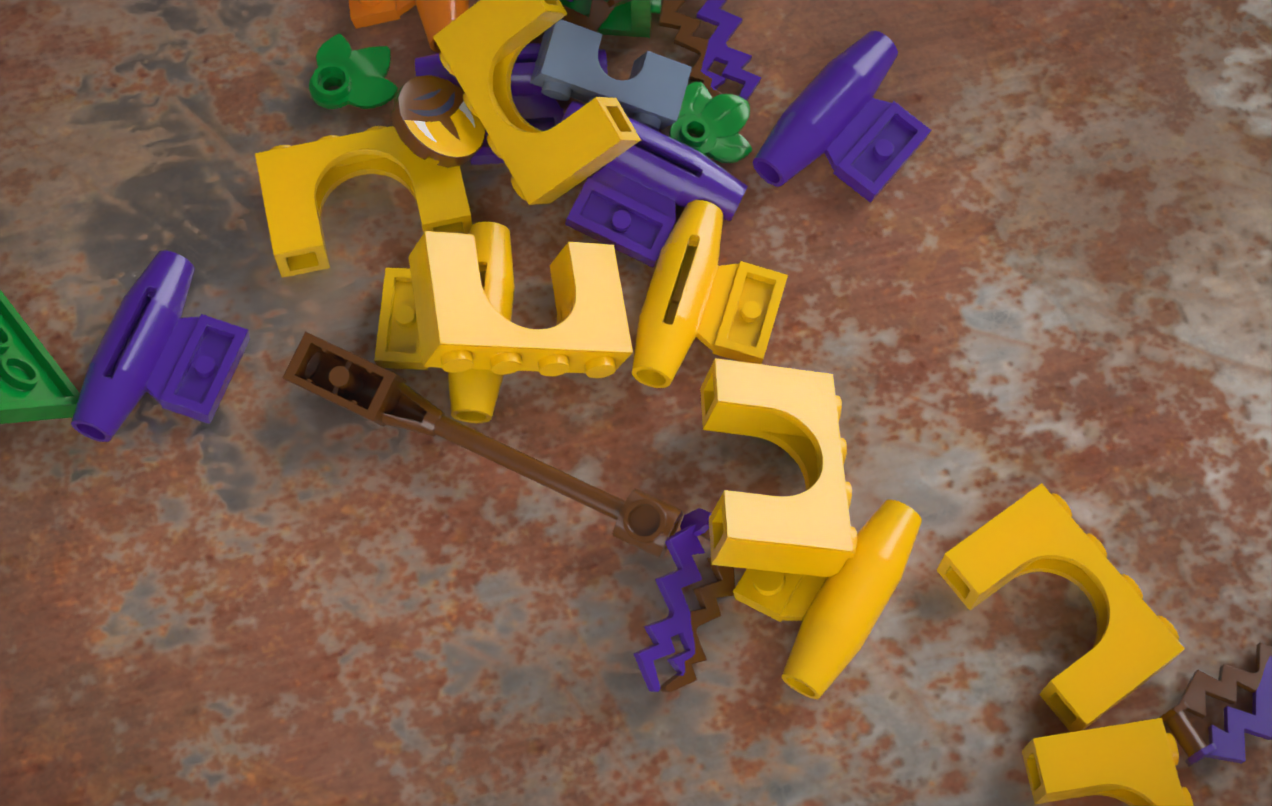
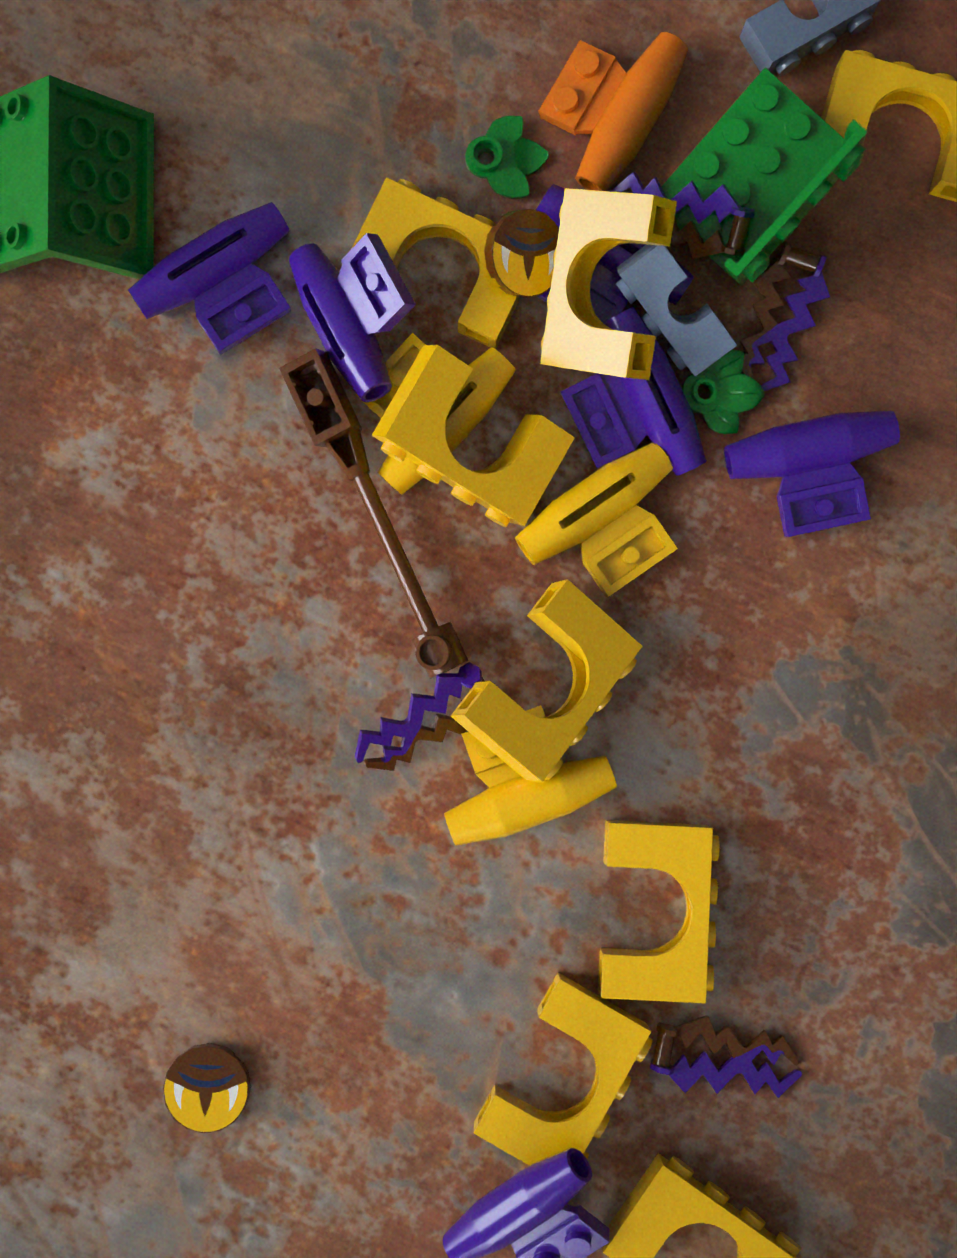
camera: 40 degrees right, 20 degrees up
none -> dark purple plate [289,233,416,402]

